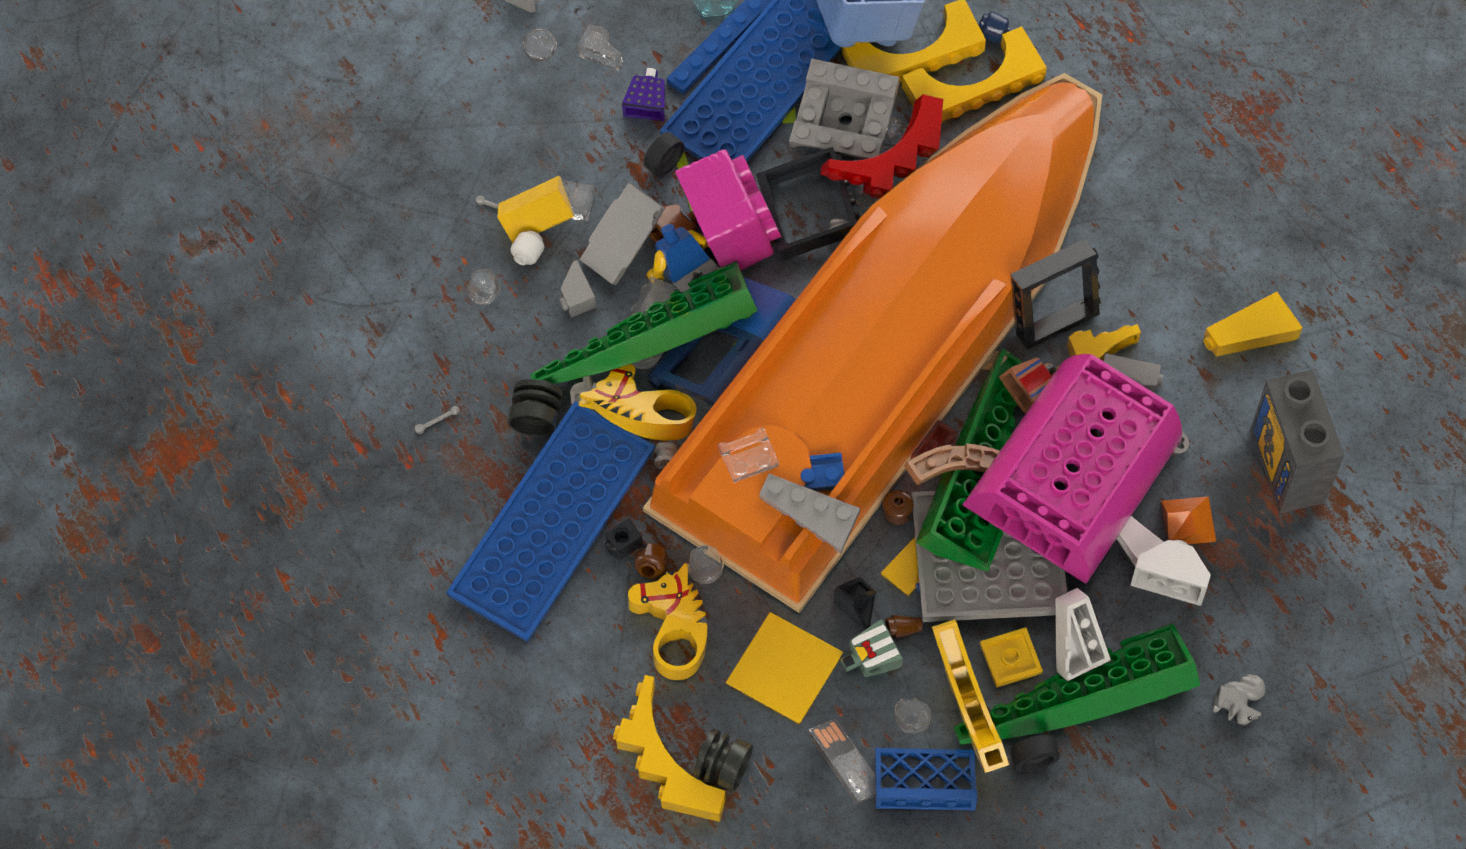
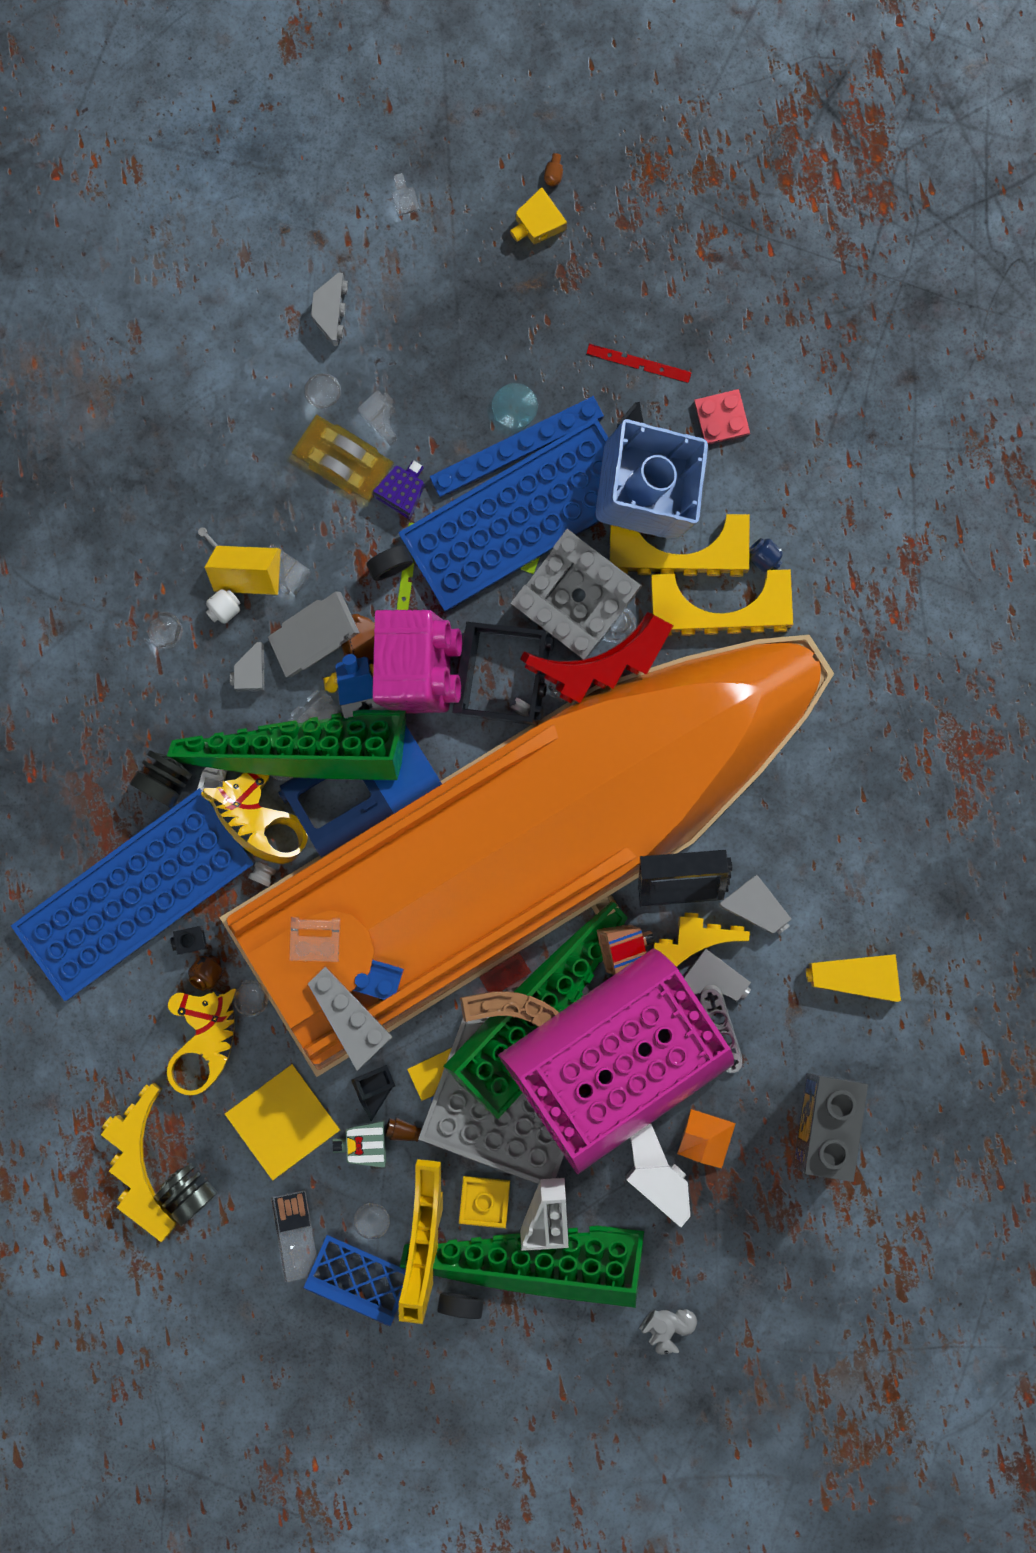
camera: 25 degrees right, 20 degrees up
light grey hinge [415,406,460,434] -> none
reddish brown head [883,490,914,525] -> none
none -> clear yellow piece [292,414,394,502]
none -> light grey slope [719,875,791,934]

